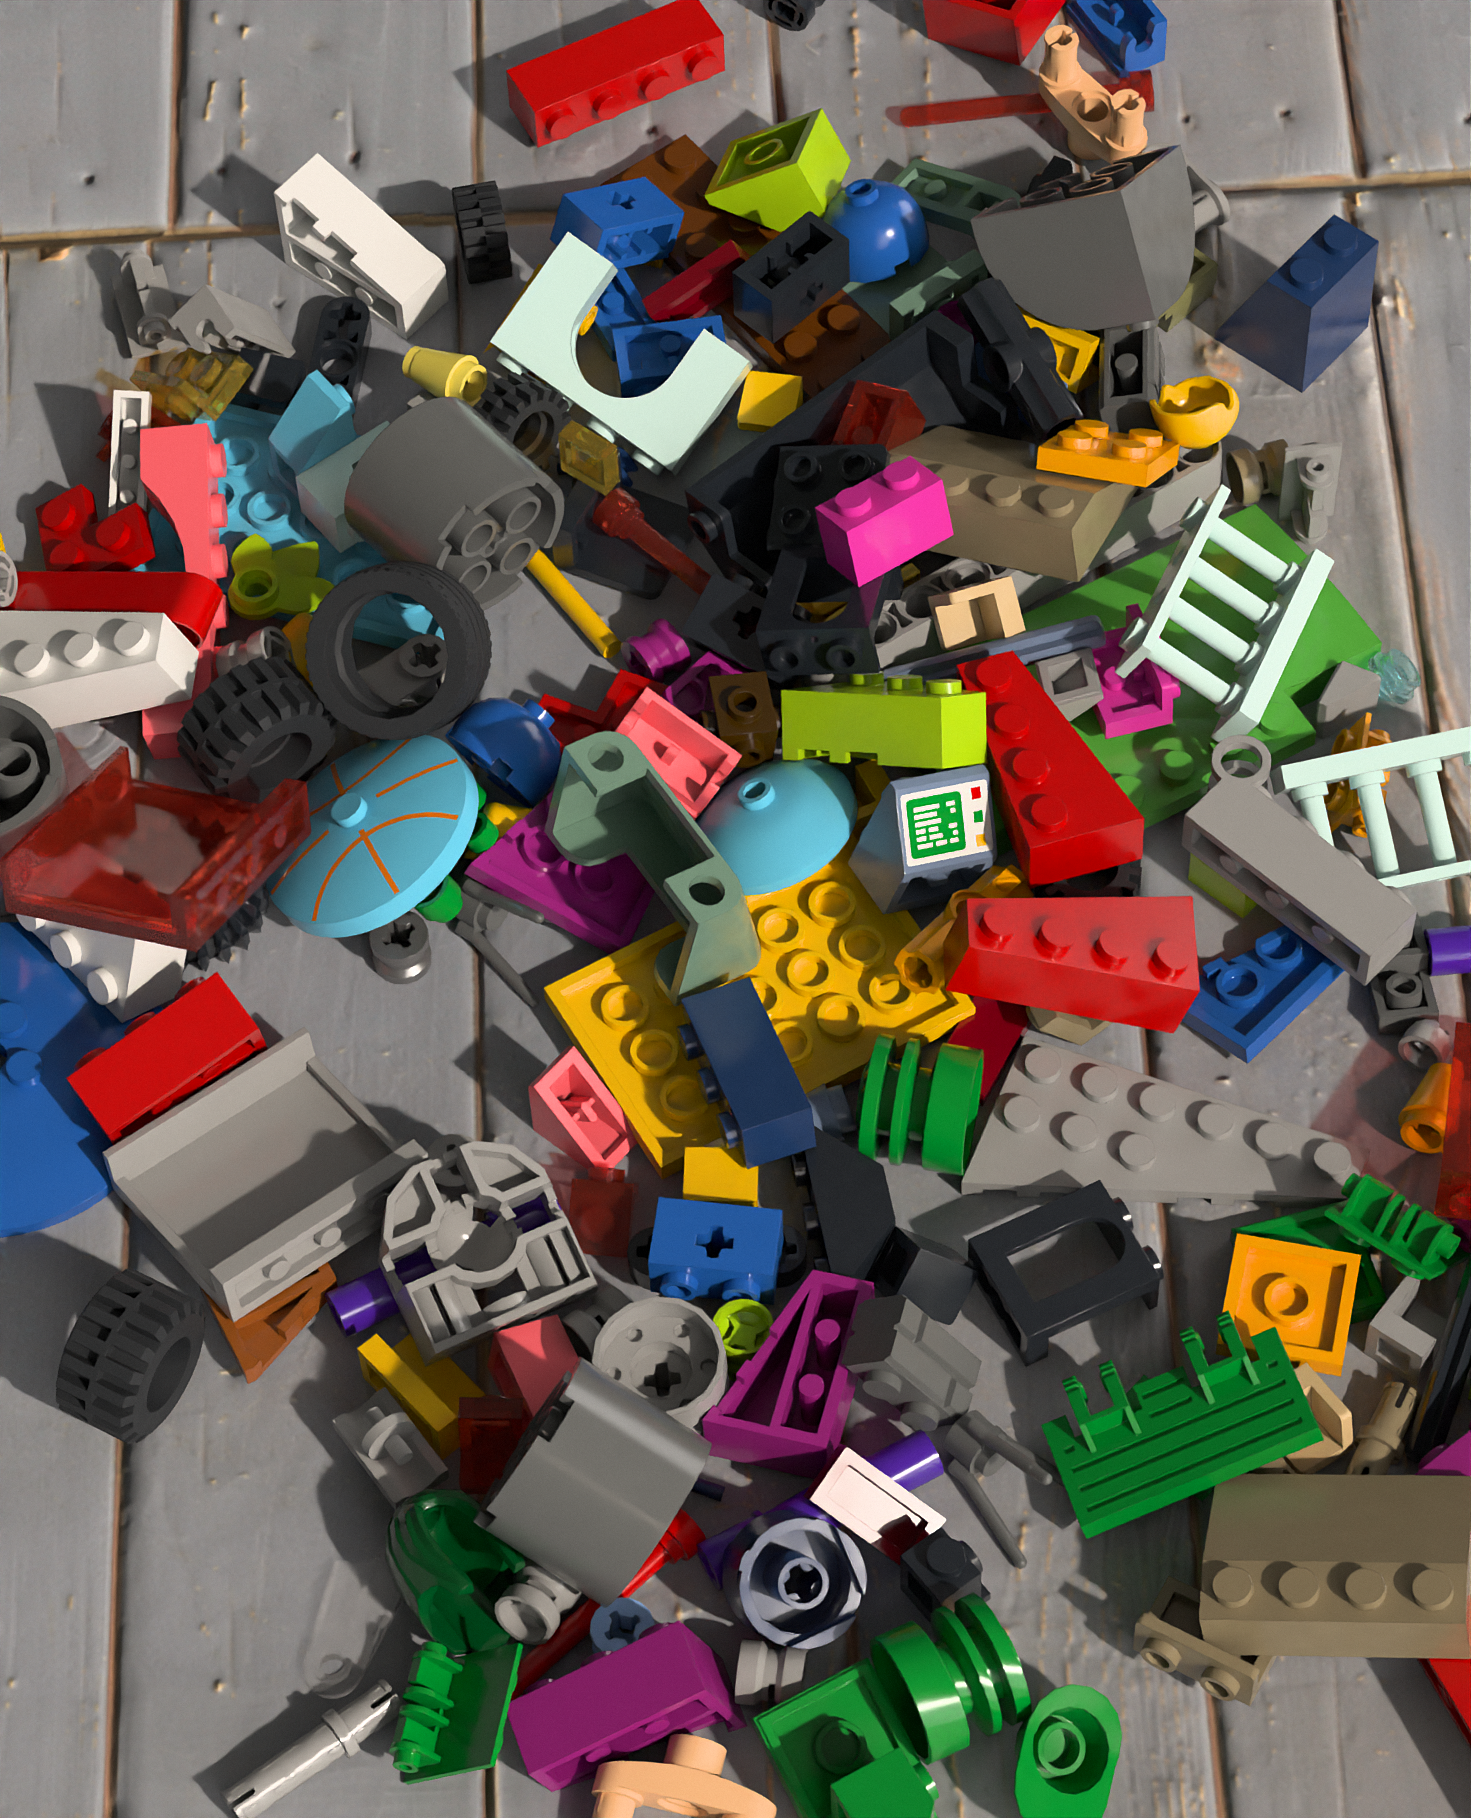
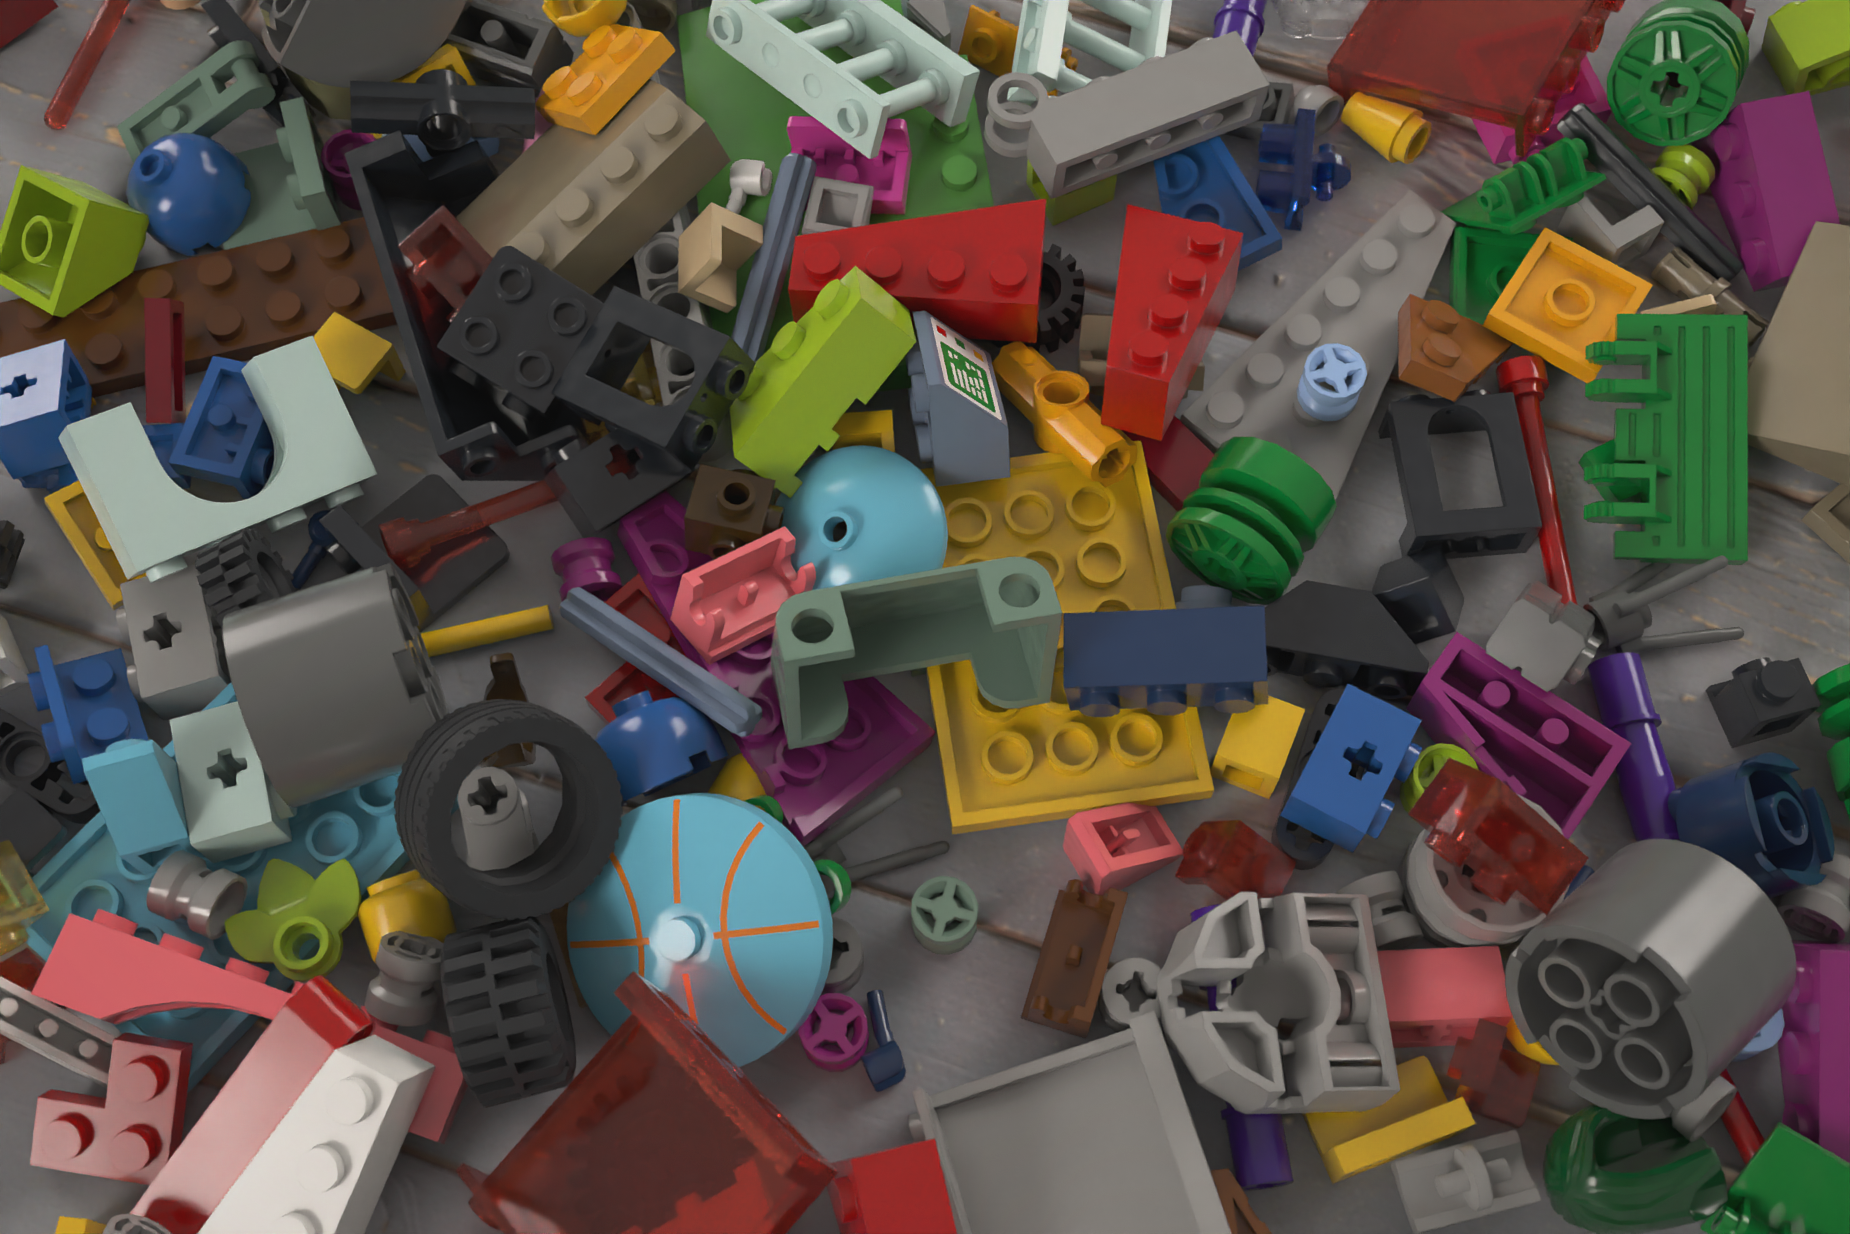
camera: 70 degrees left, 10 degrees up
light yellow cone [402,346,487,406] -> none
clear yellow tile [558,420,620,496] -> none
black brick [732,210,850,344] -> none
tile [803,1444,946,1566] -> none
dark pink brick [815,456,954,587] -> none
none -> blue bracket [27,644,149,784]
none -> light grey wheel [146,850,248,940]
none -> dark brown helmet [481,652,536,769]
none -> sand blue axle [559,587,762,737]
none -> white hand [725,159,772,215]
none -> magenta wheel [799,993,869,1072]
none -> dark blue hand [860,990,906,1092]
none -> sand green wheel [911,876,978,955]
none -> reddish brown hinge [1021,879,1128,1039]
none -> clear blue hips [1255,108,1351,231]
none -> light blue wheel [1297,343,1367,421]
none -> dark orange wing [1398,294,1513,402]
none -> clear red brick [1408,758,1589,915]
none -> red piece [1496,356,1577,604]

